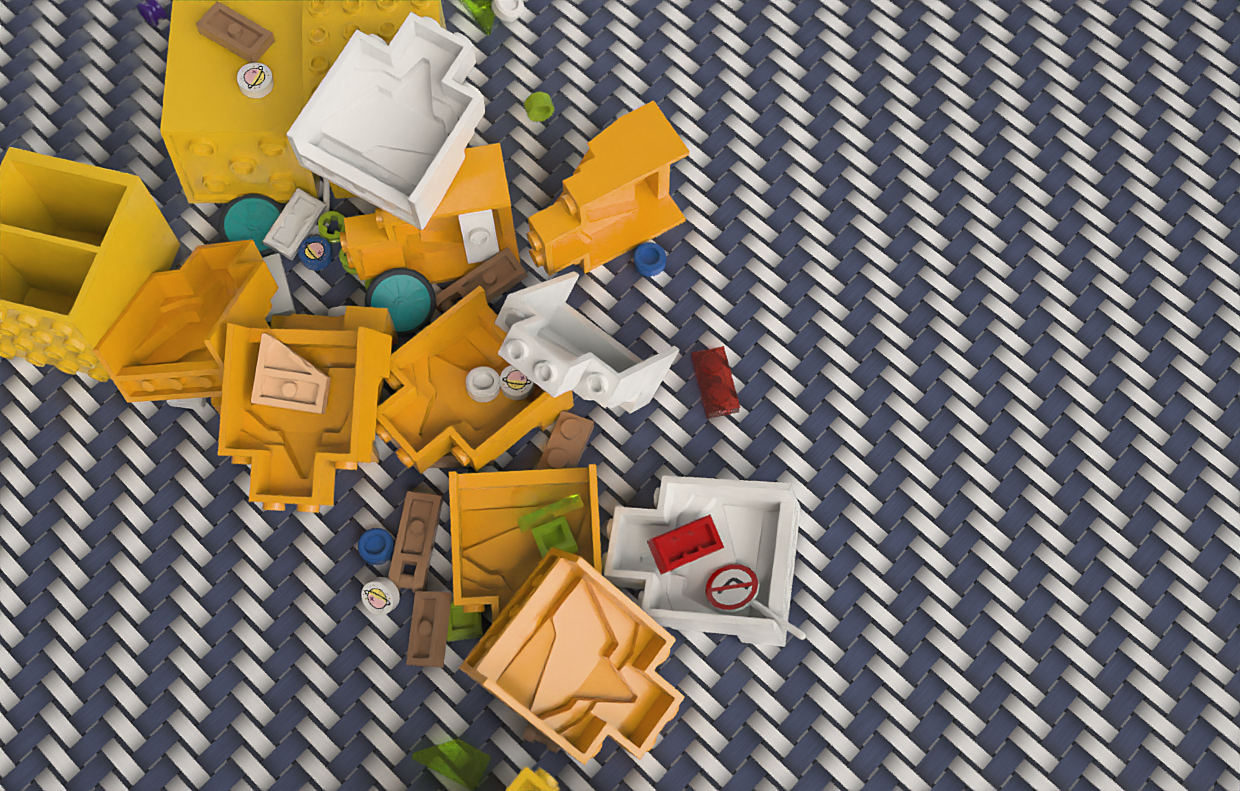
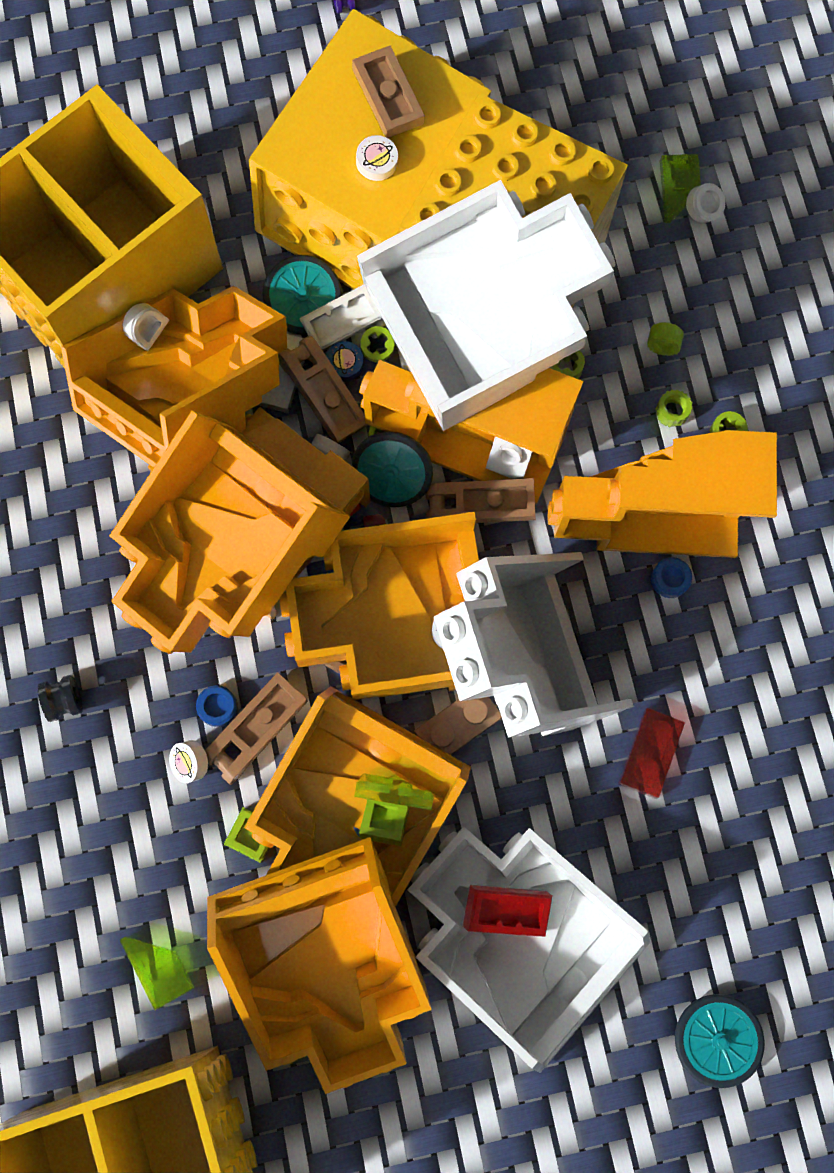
camera: 30 degrees right, 10 degrees up
light nougat wing [251,333,331,414] -> none
medium nougat plate [406,591,452,668] -> none
white tile [466,366,501,402] -> none
piece [705,564,806,640] -> none
none -> black wheel [38,675,83,722]
none -> white tile [123,303,169,352]
none -> medium nougat plate [278,335,368,444]
none -> lime axle [655,389,693,428]
none -> teal wheel [675,994,765,1088]

